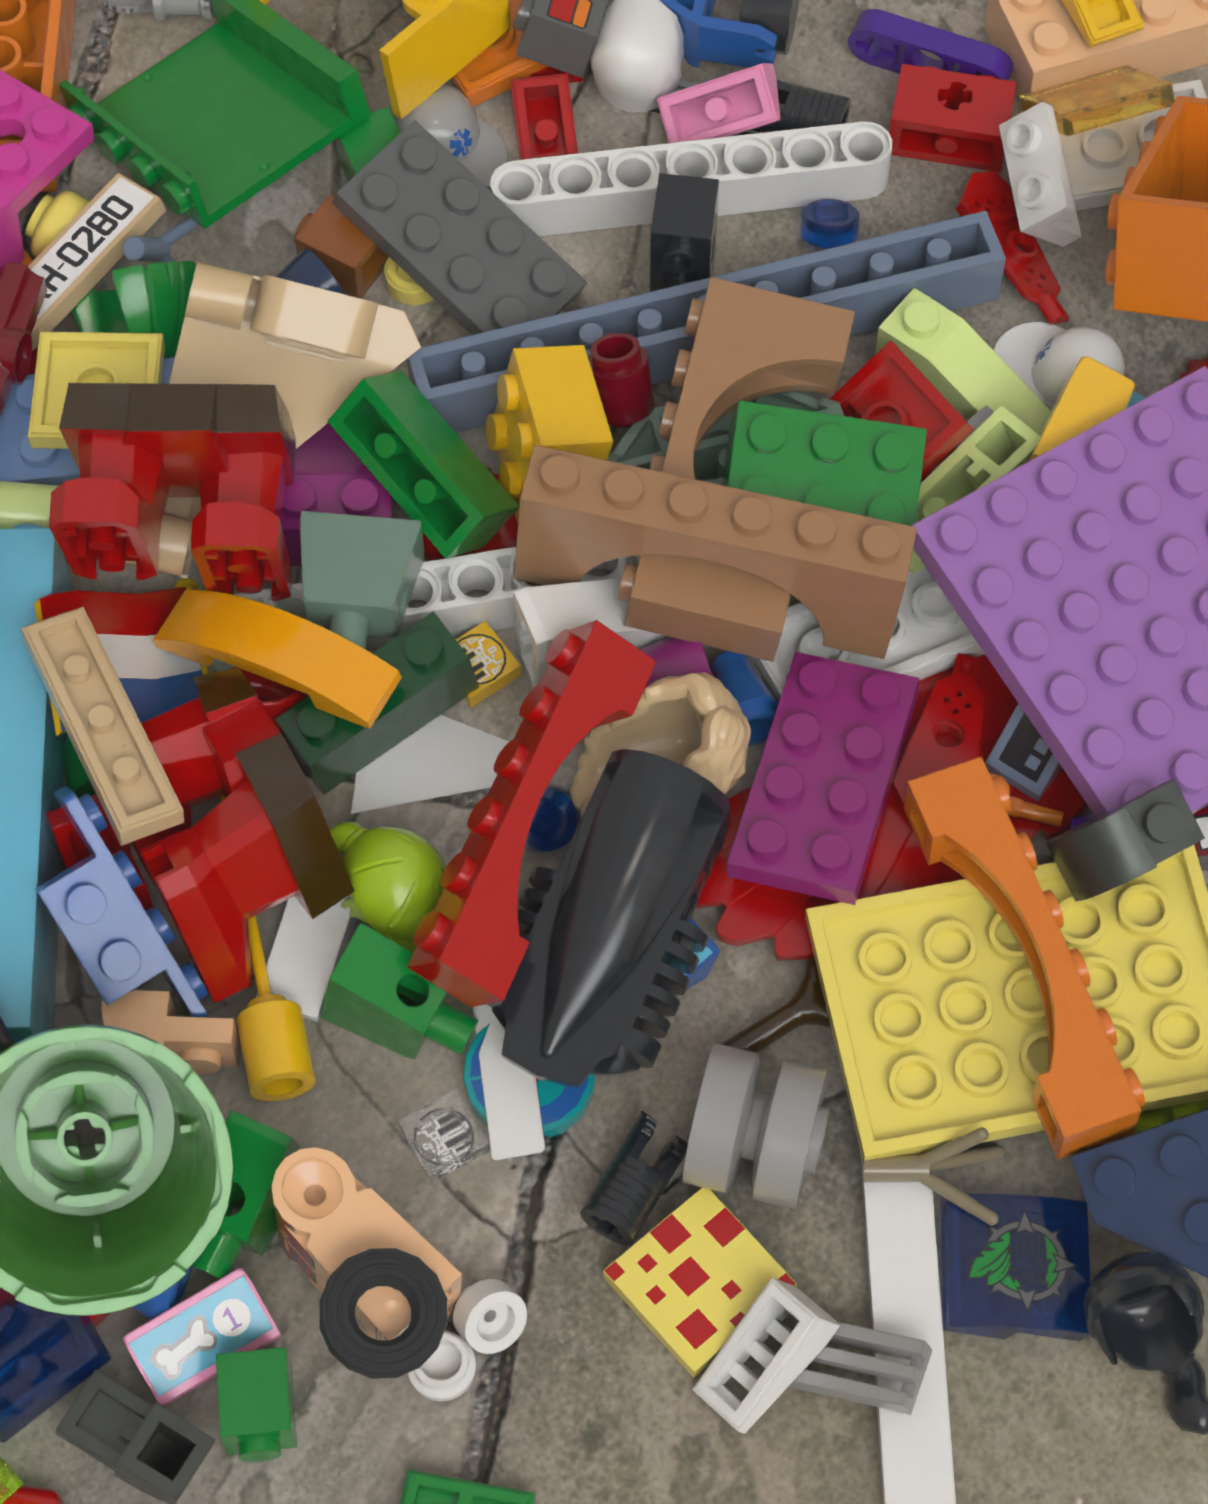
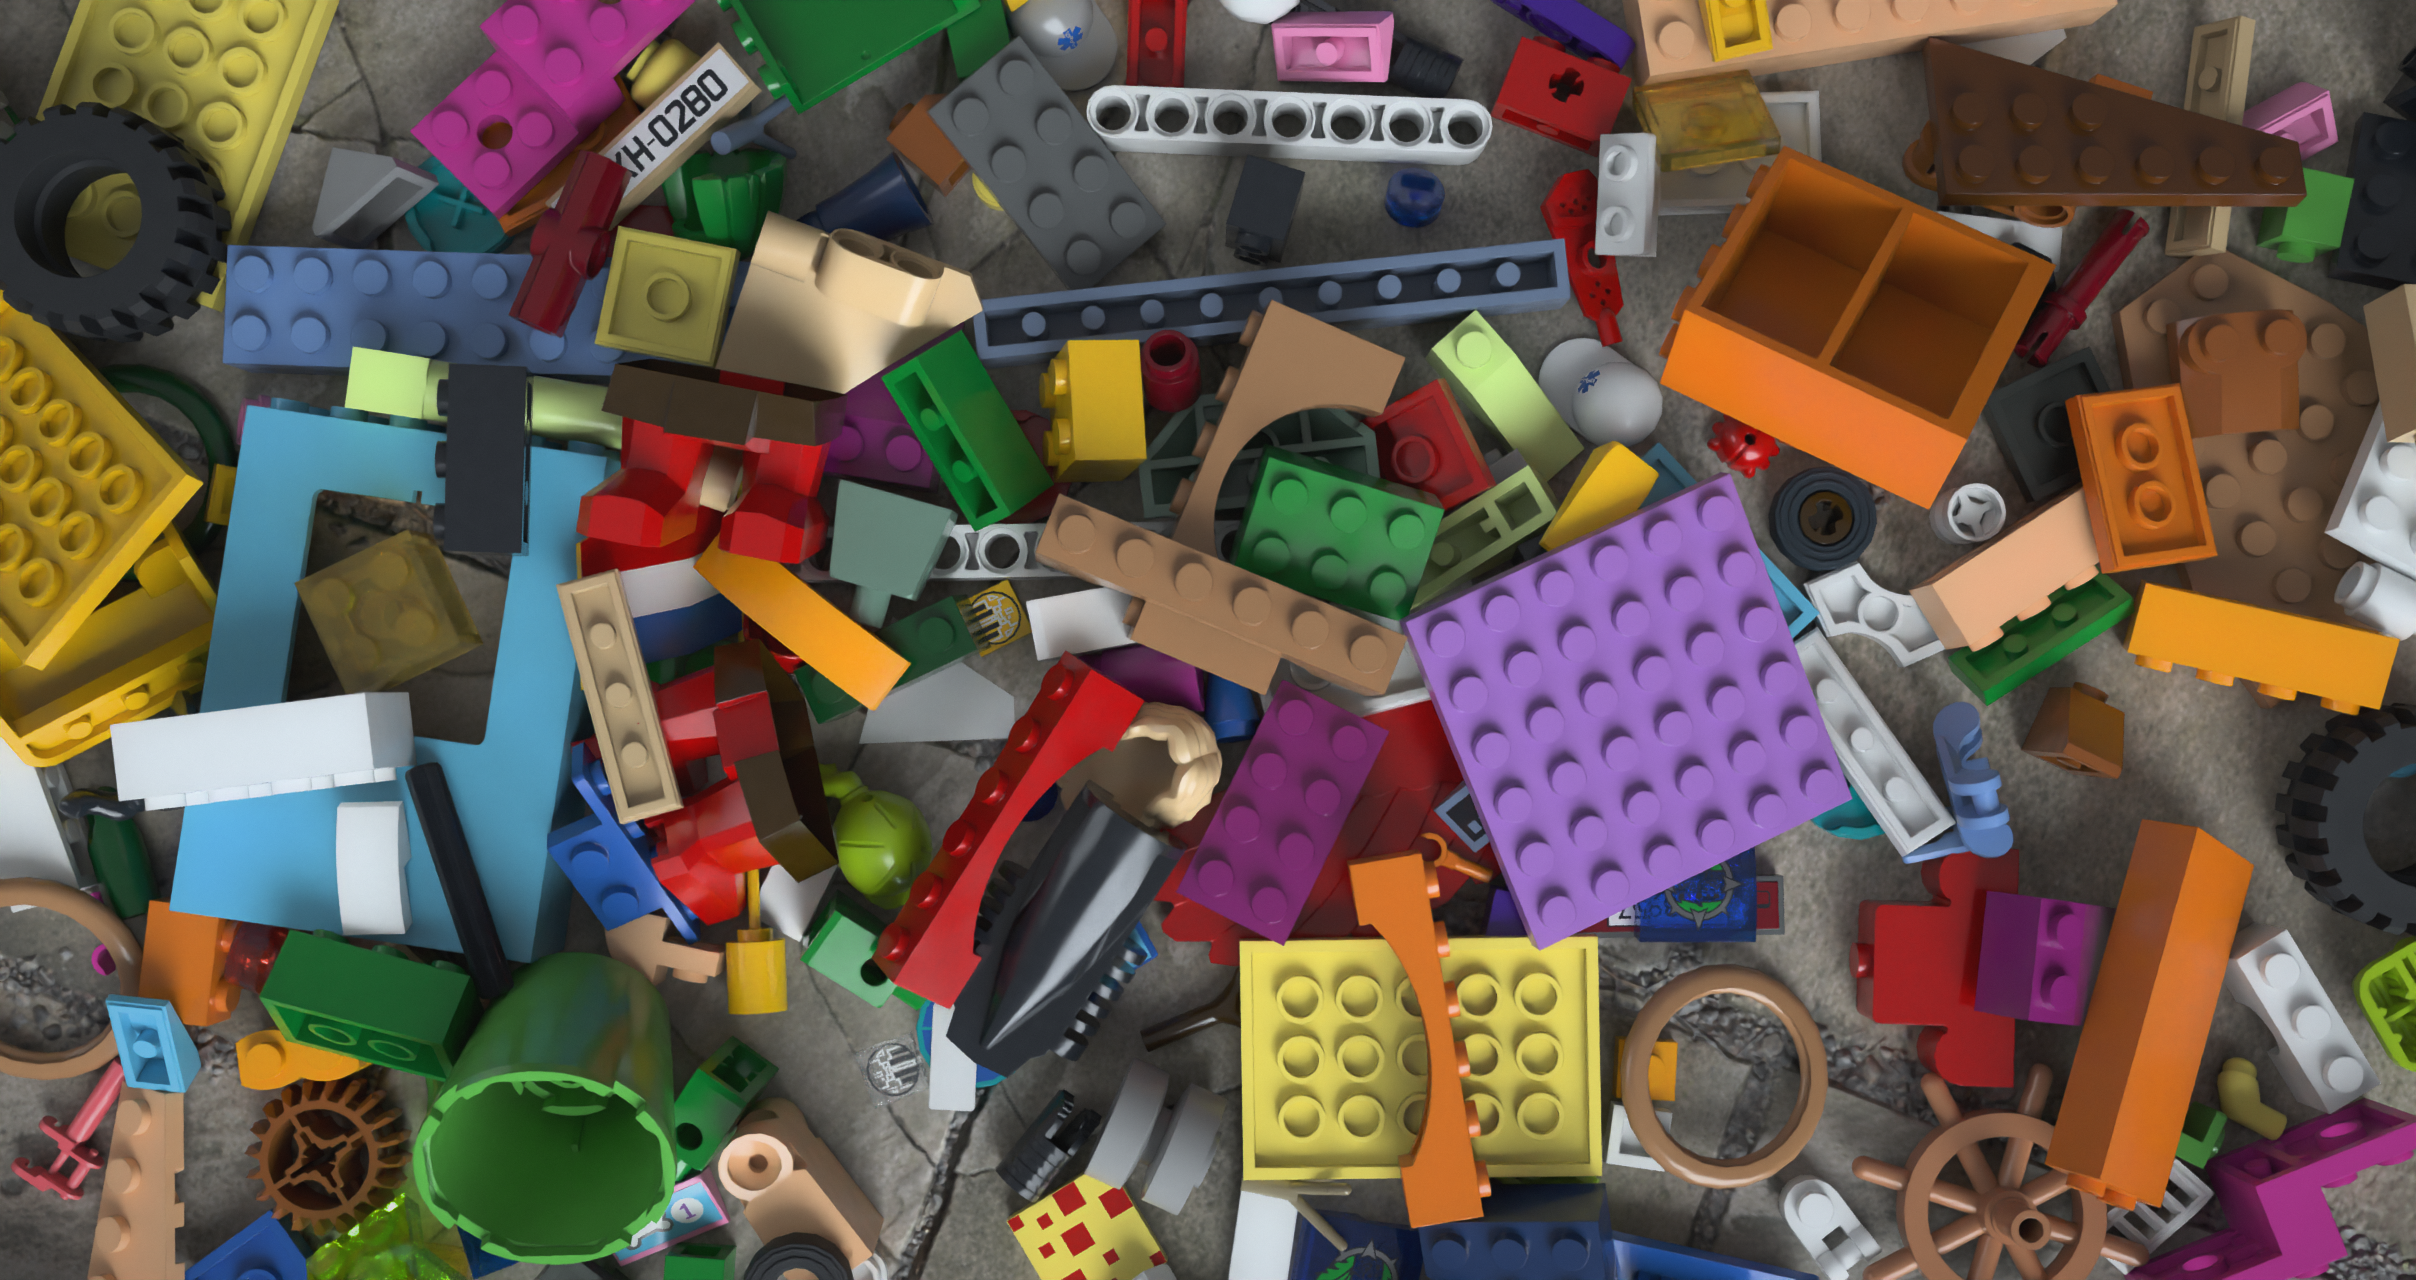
camera: 10 degrees right, 25 degrees up
white tile [453,1279,527,1354] -> none
red piece [891,653,986,822] -> none
pearl dark grey brick [1046,779,1205,902] -> none

